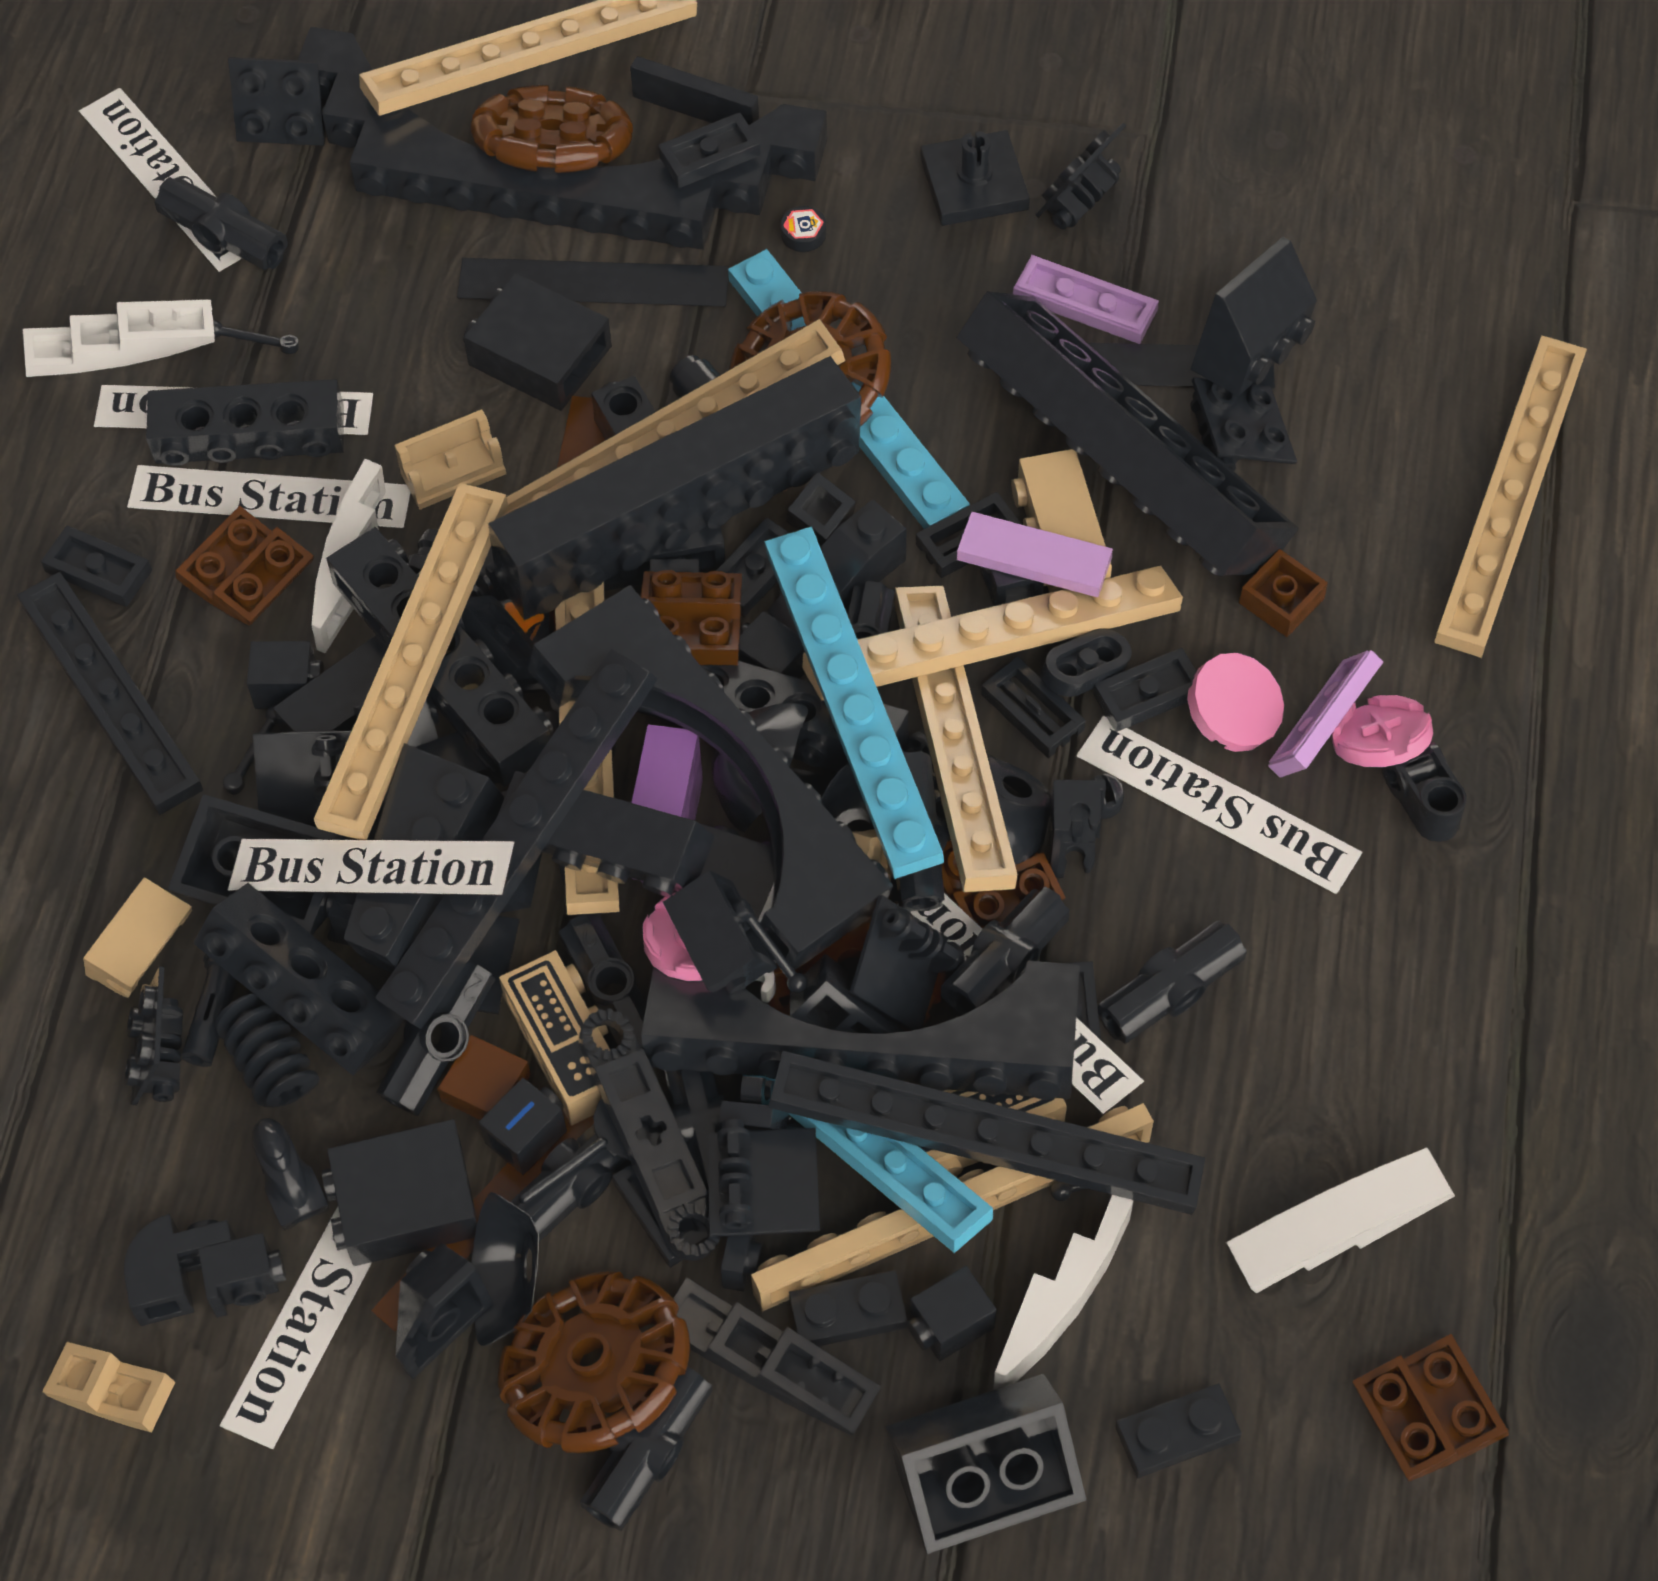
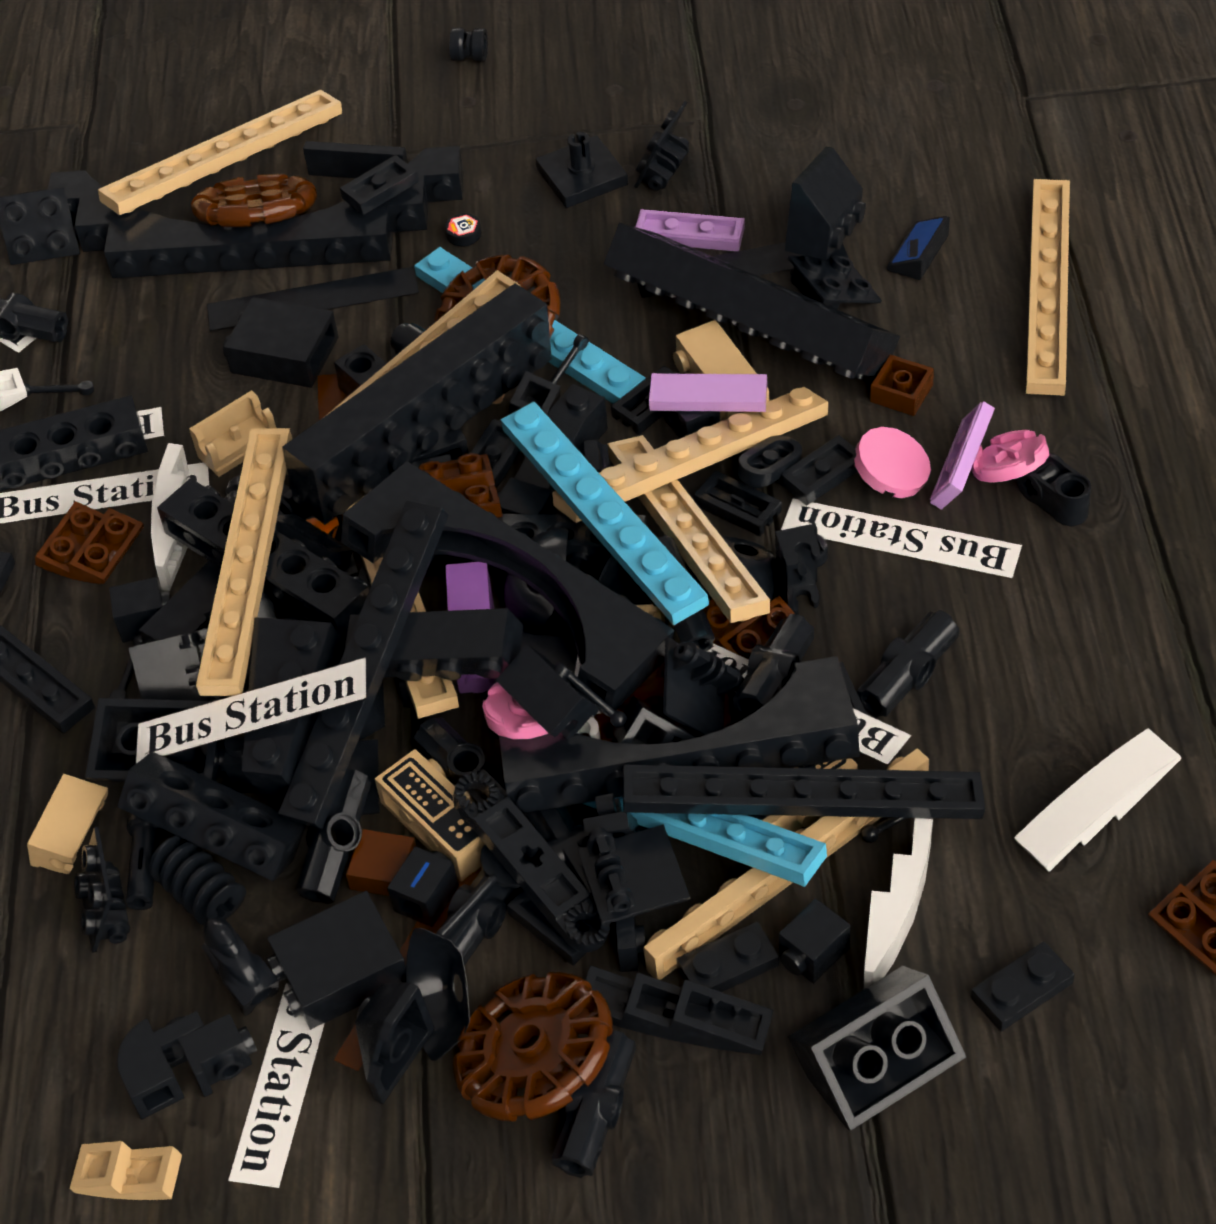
camera: 10 degrees left, 10 degrees down
none -> black hinge [550,334,589,384]
none -> slope [887,216,950,280]

